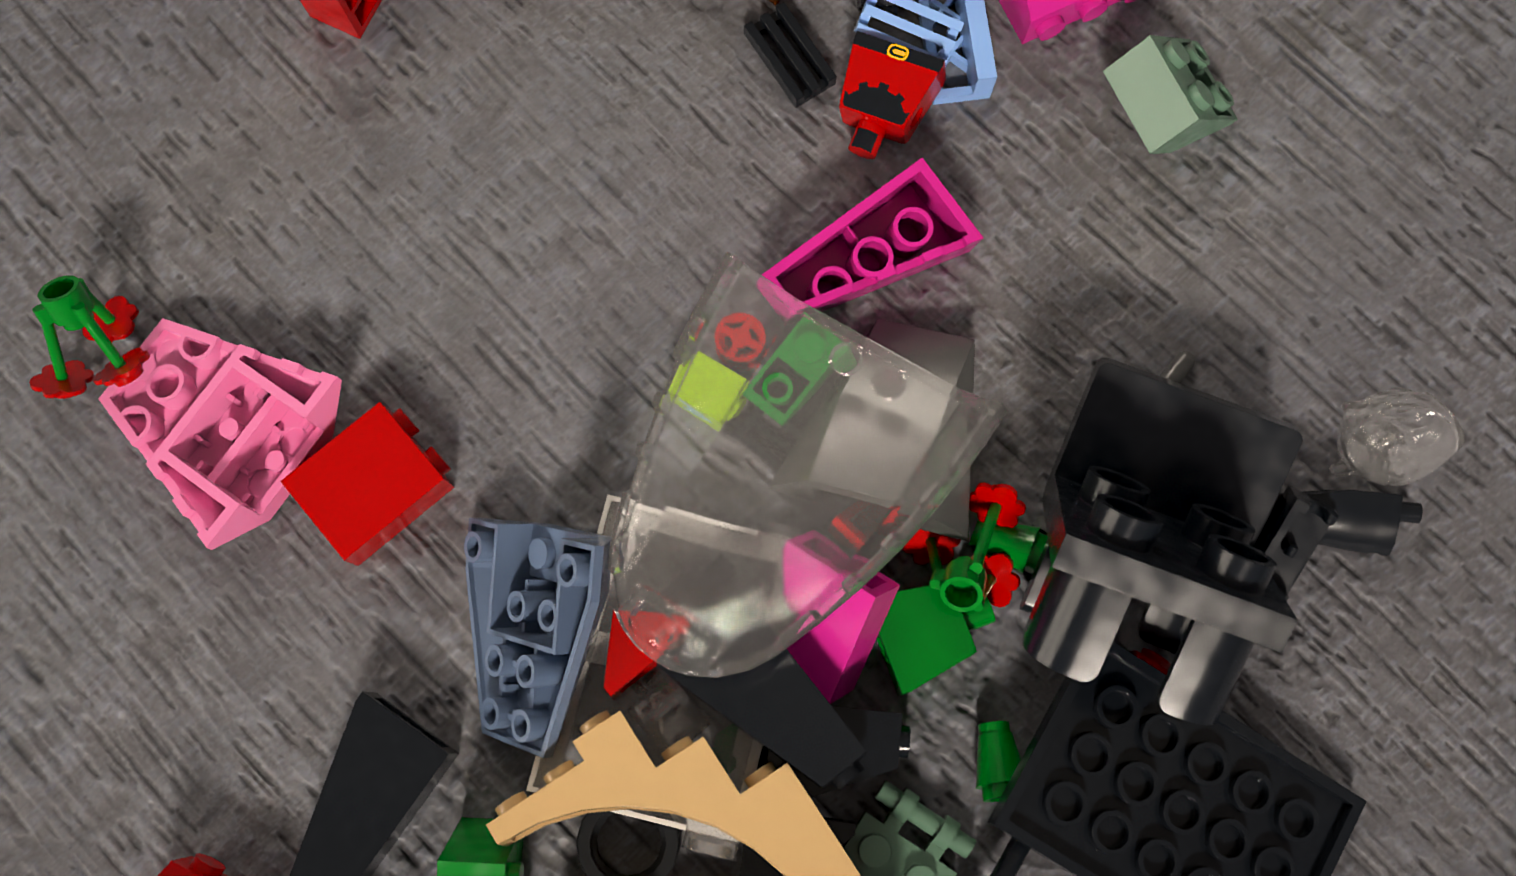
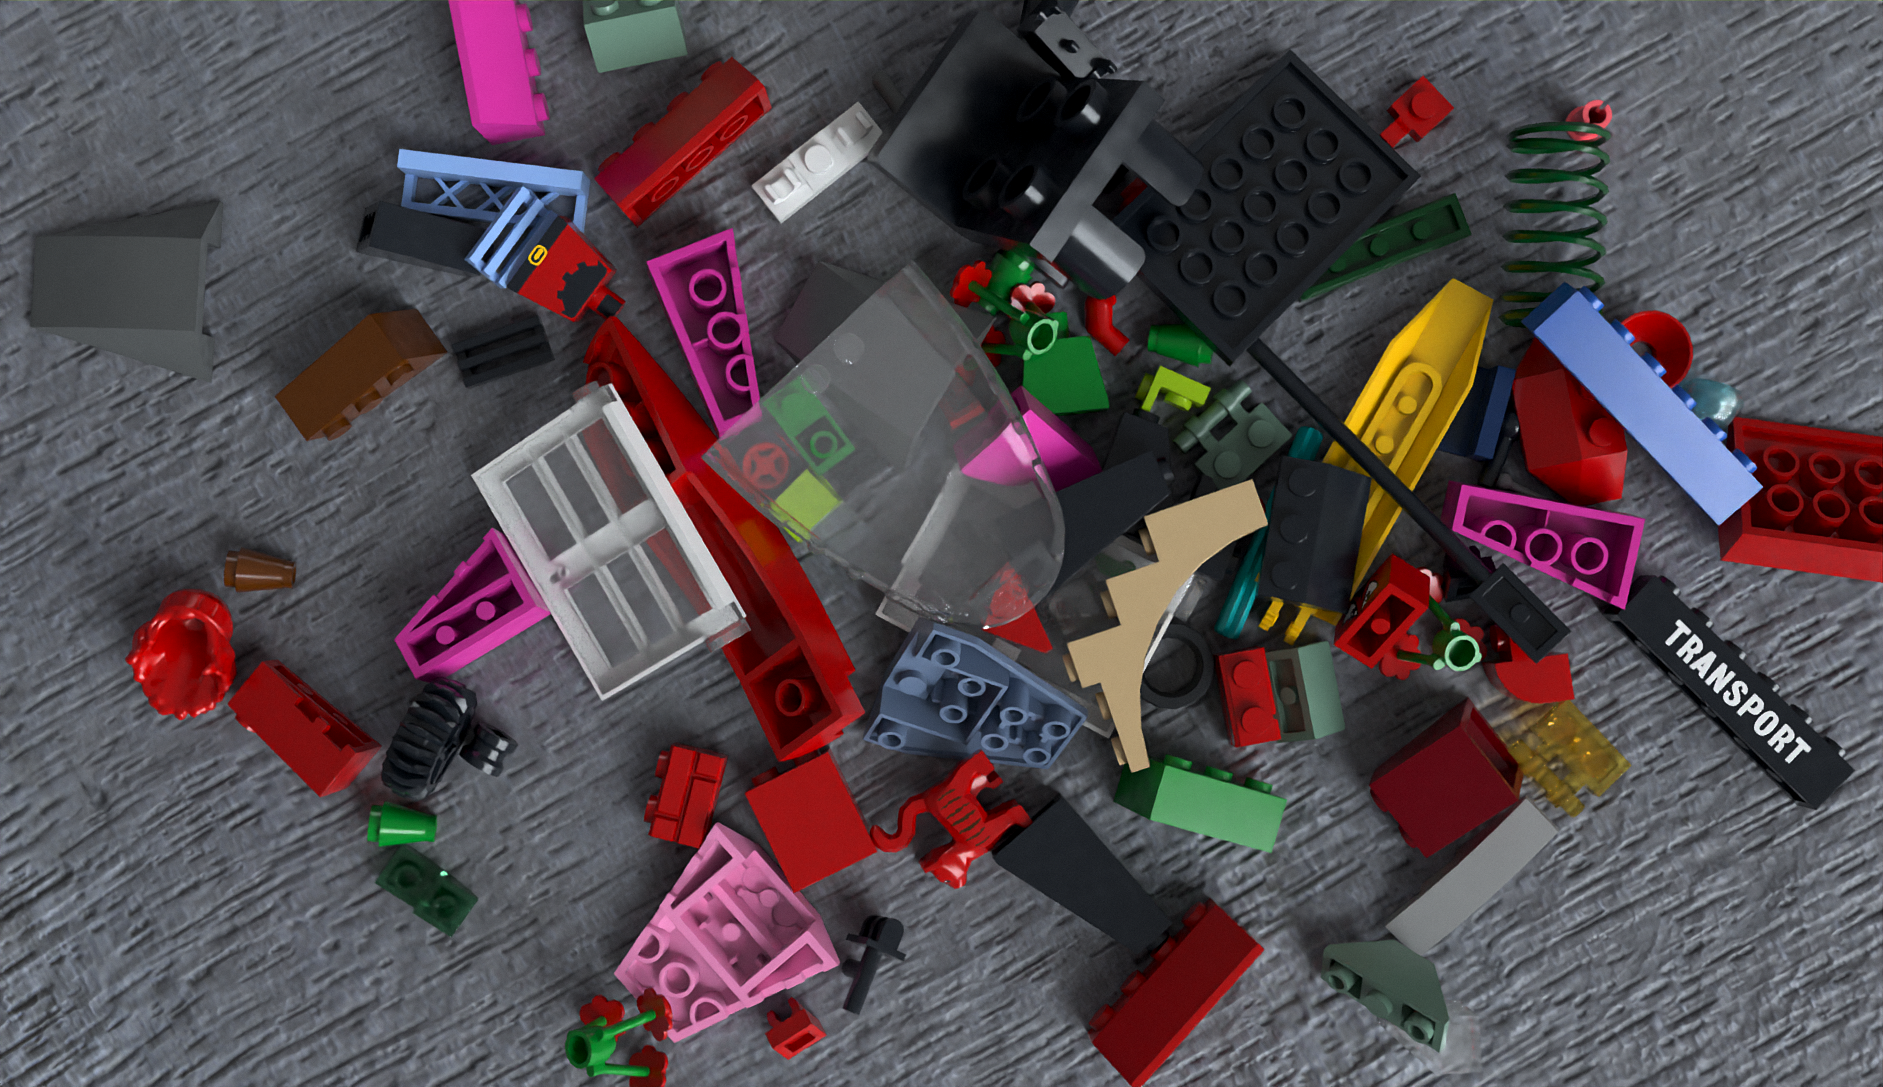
camera: 80 degrees left, 10 degrees up
none -> green cone [367,801,438,847]
none -> clear green slope [375,844,479,937]
none -> black gear [381,677,477,802]
none -> dark pink wedge [394,527,551,683]
none -> black wheel [459,721,518,777]
none -> clear door [471,381,751,701]
none -> red slope [578,316,865,762]
none -> red slope [594,57,772,228]
none -> red brick [644,742,729,848]
none -> white plate [752,102,882,224]
none -> red tile [765,997,827,1060]
none -> black arm [842,915,906,1015]
none -> red animal [869,749,1033,889]
none -> red arm [1084,295,1130,357]
none -> lime bracket [1134,366,1211,412]

